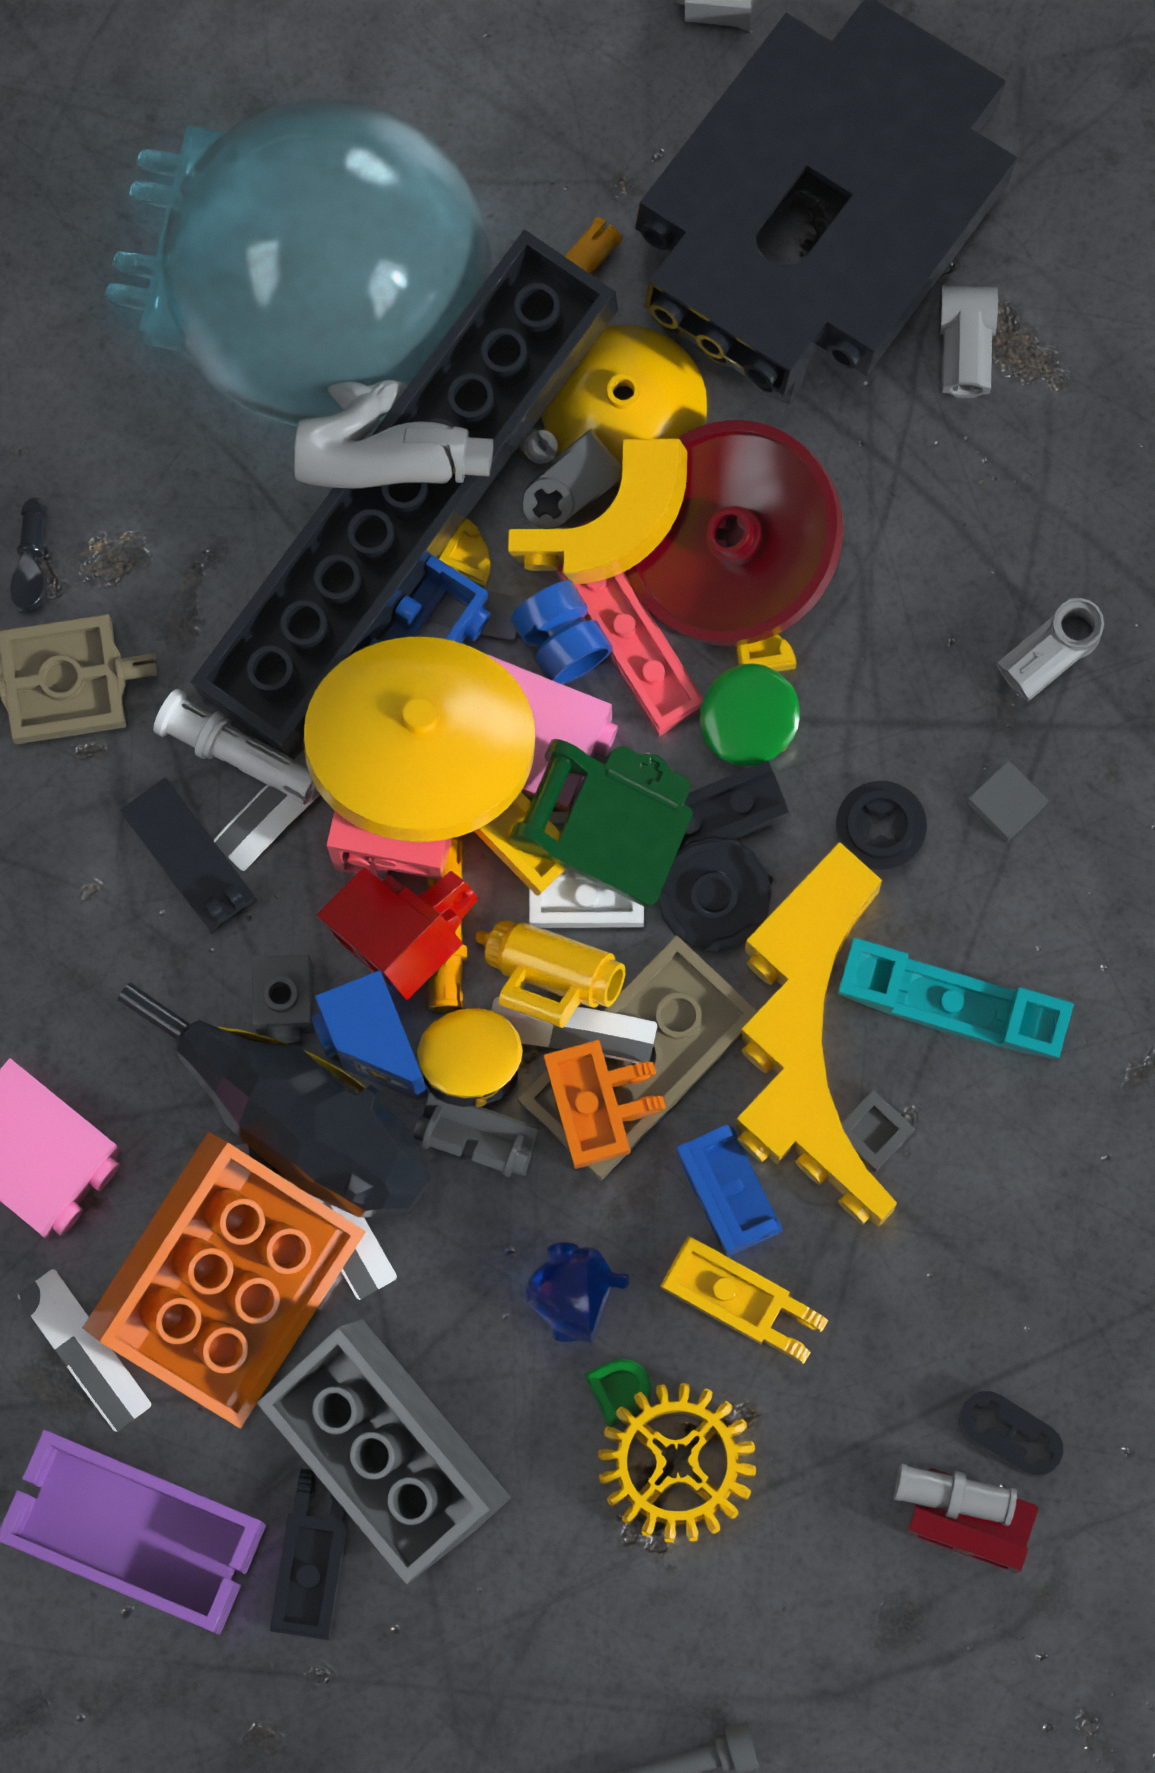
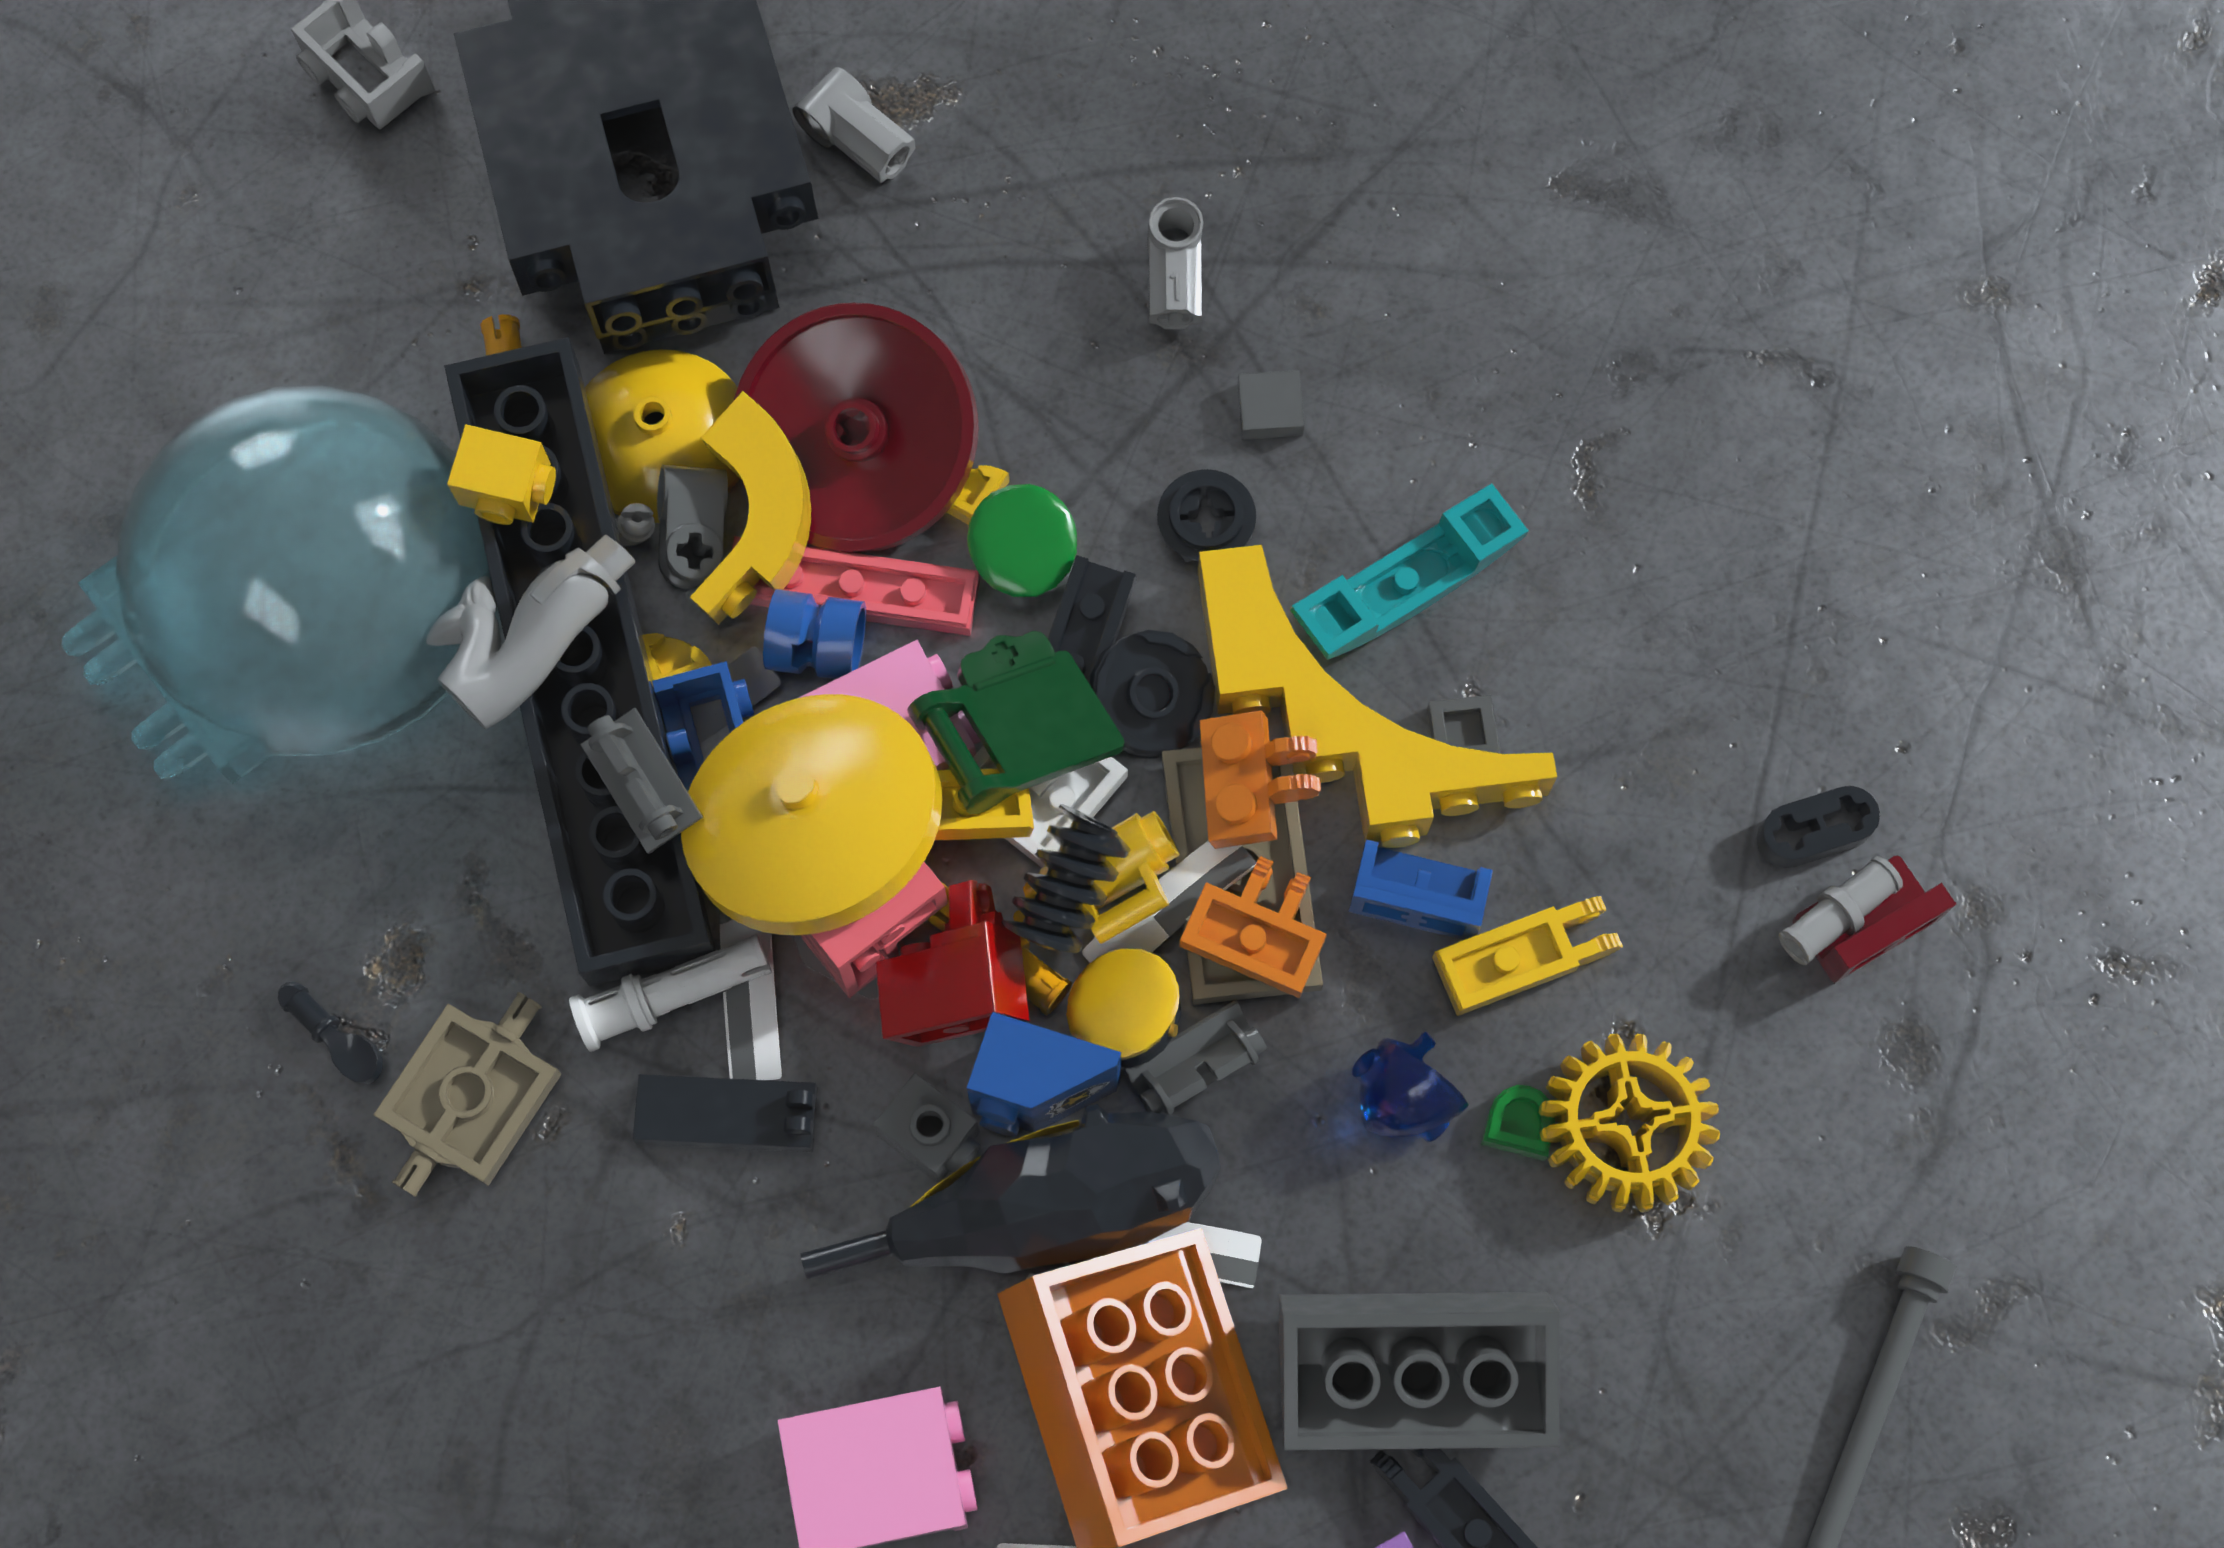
camera: 55 degrees left, 5 degrees down
none -> yellow brick [447,424,556,525]
none -> dark grey hinge [581,708,703,854]
none -> black piece [1001,804,1131,953]
none -> orange hinge [1200,710,1321,849]

